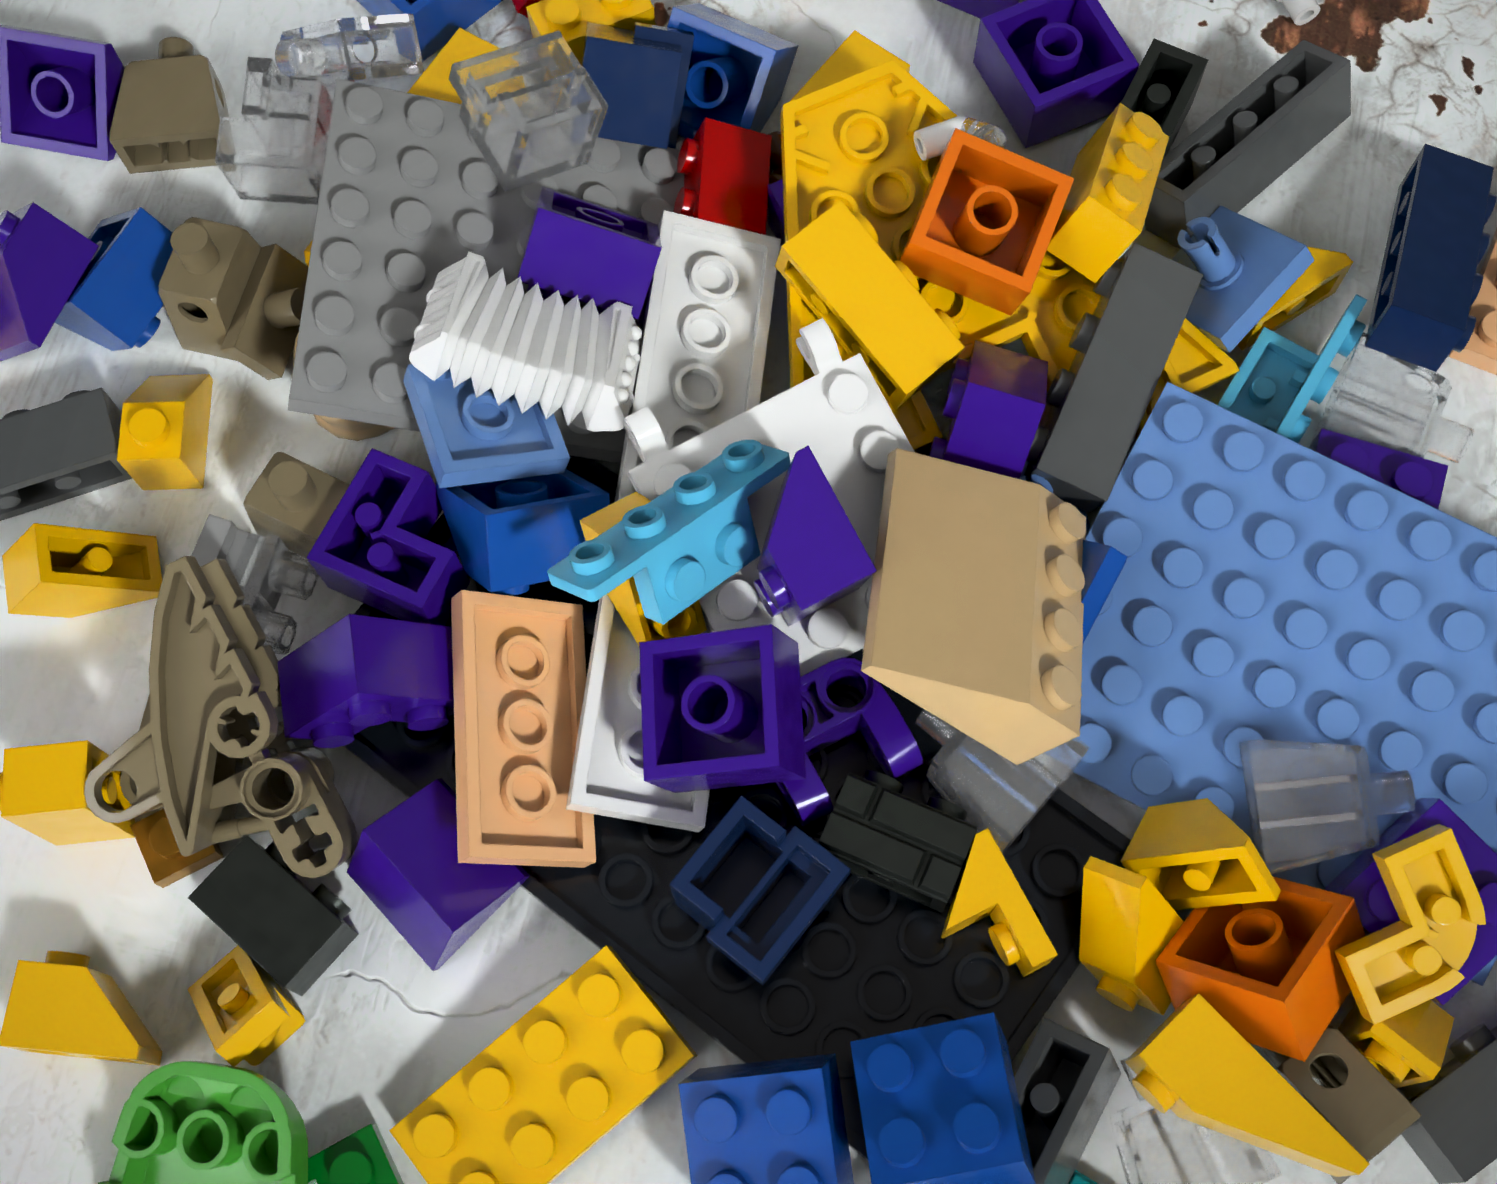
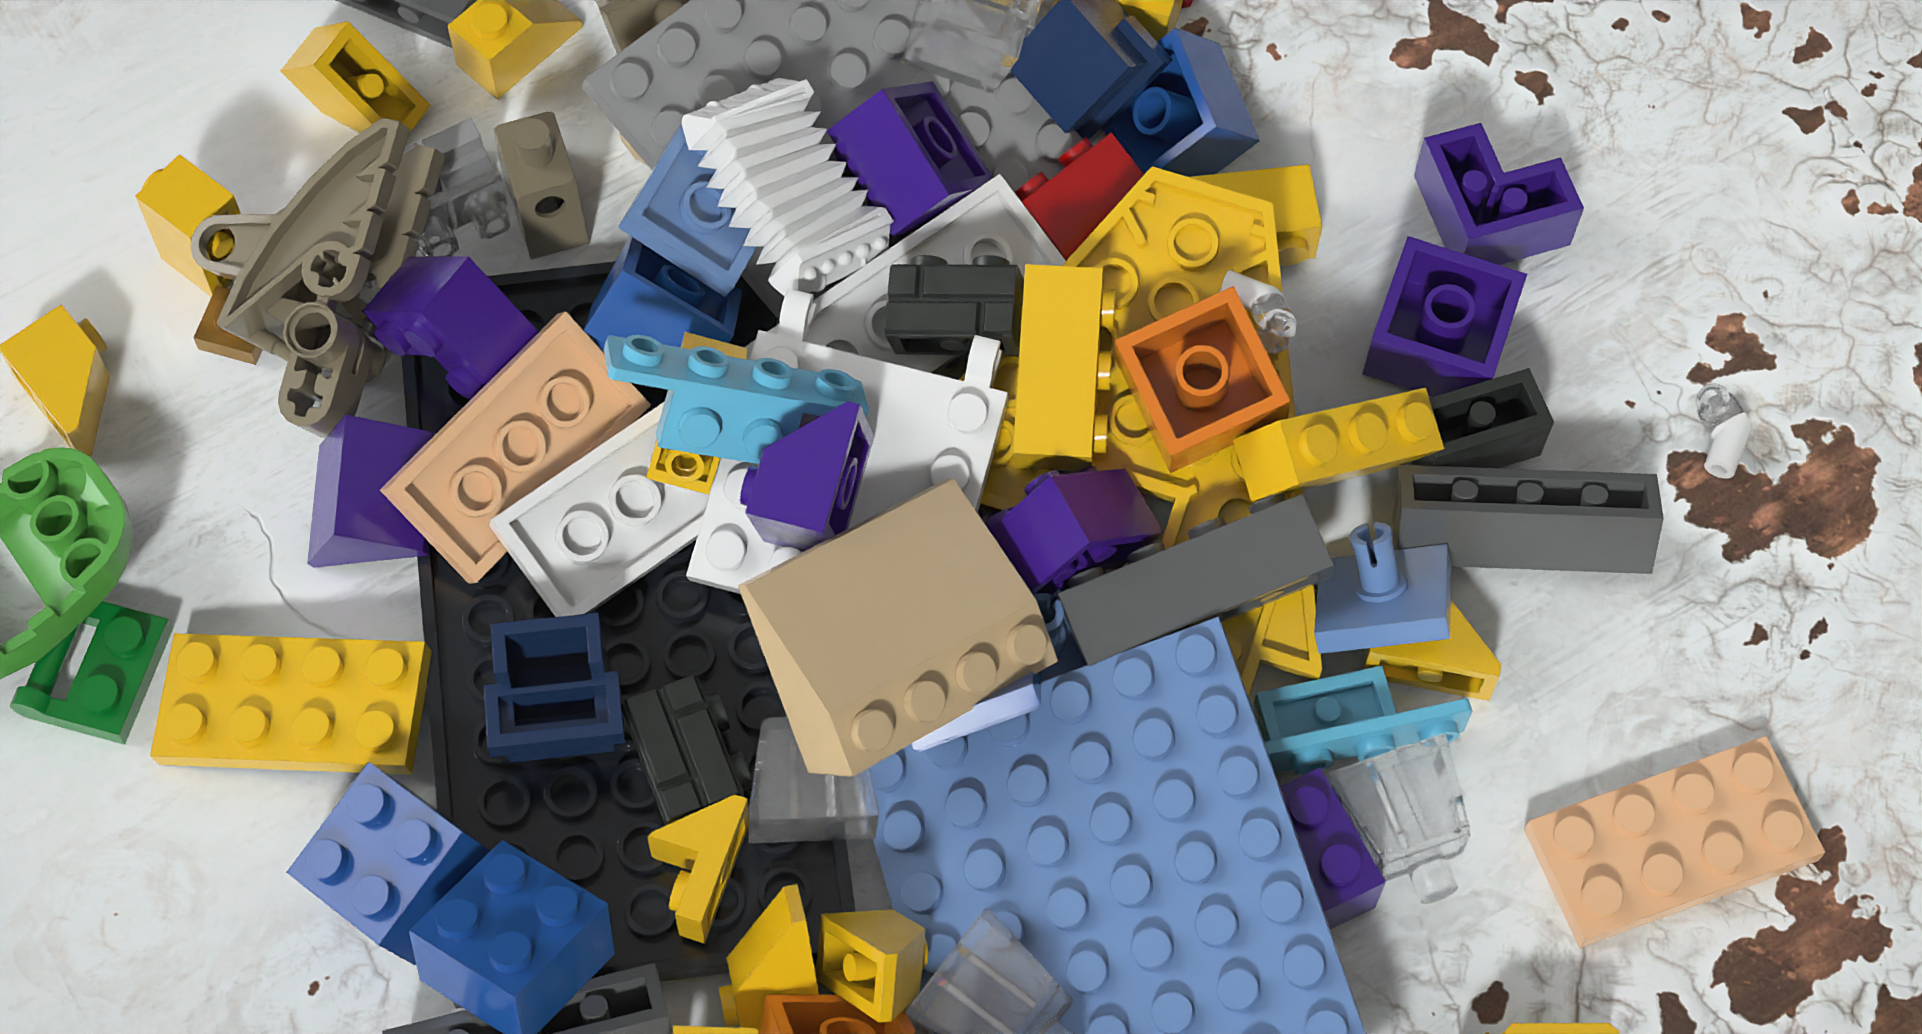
camera: 40 degrees right, 5 degrees down
yellow slope [187,945,305,1067] -> none
pearl dark grey brick [188,835,358,996] -> none
dark purple brick [306,448,470,626] -> none
dark purple brick [639,624,806,793] -> none
dark purple piece [776,657,923,827] -> none
dark blue brick [1365,144,1497,372] -> none
none -> pearl dark grey brick [884,255,1024,356]

